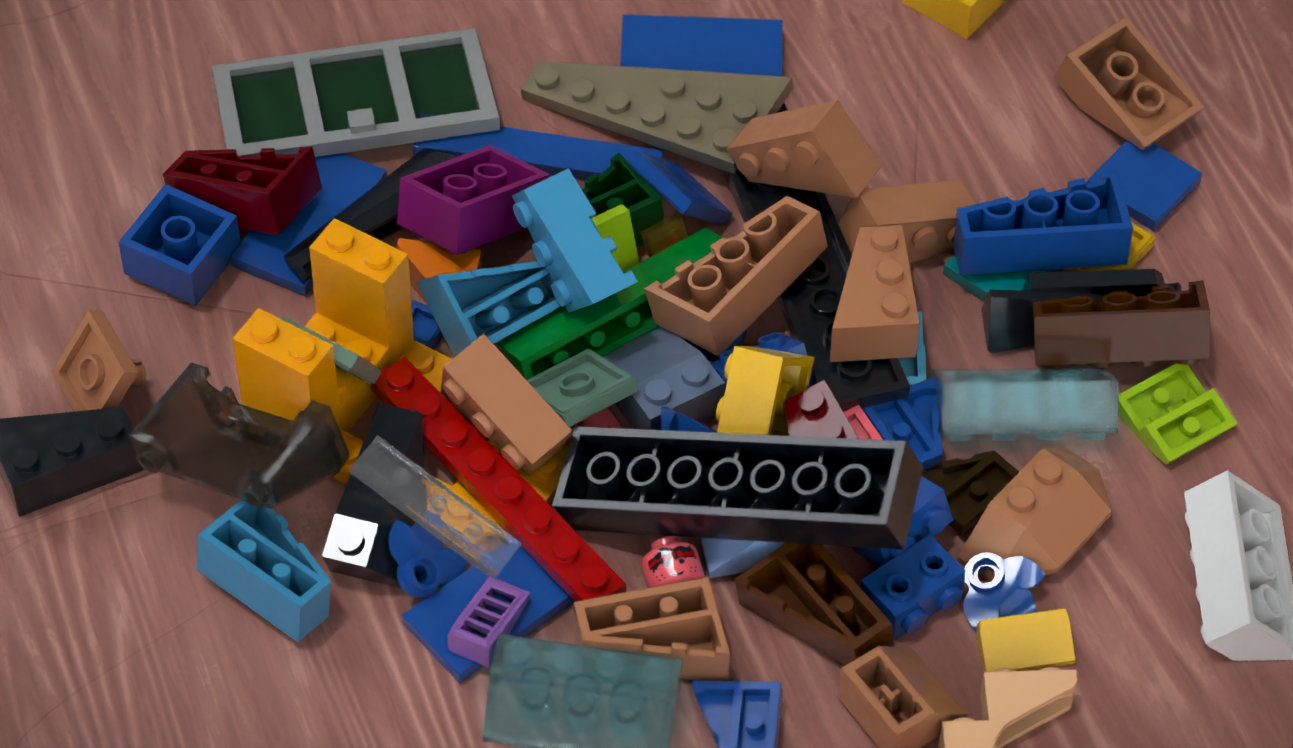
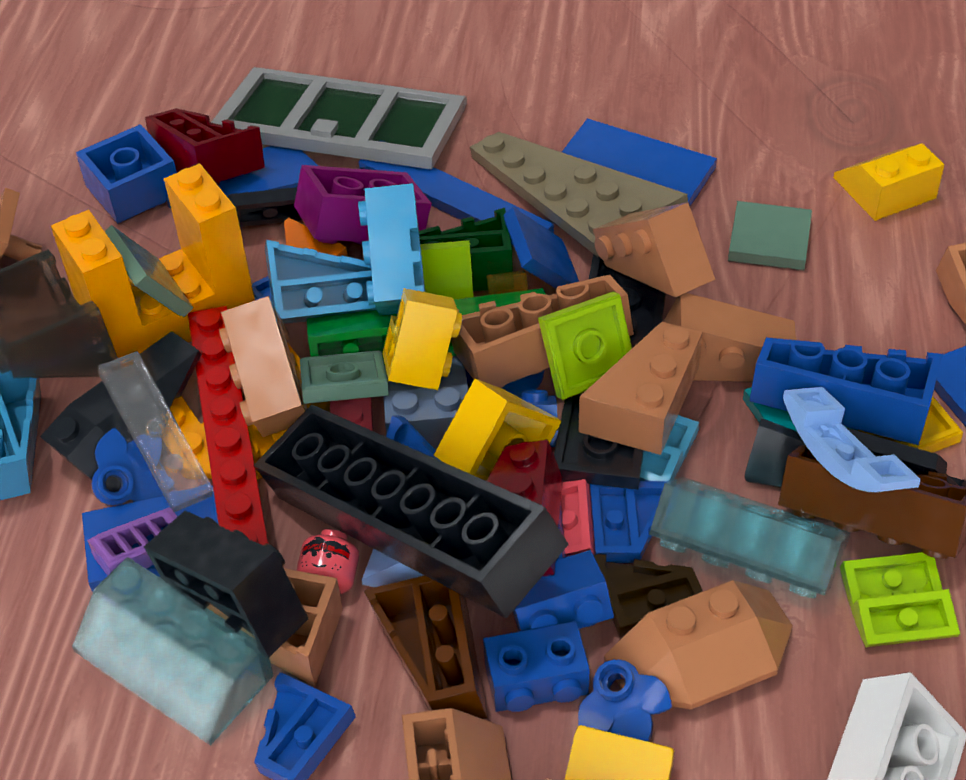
camera: 30 degrees right, 5 degrees down
none -> black wedge [144,511,309,658]
none -> yellow brick [382,288,462,390]
none -> lime tile [538,291,632,400]
none -> sand green tile [728,201,812,270]
none -> light blue slope [783,387,921,492]

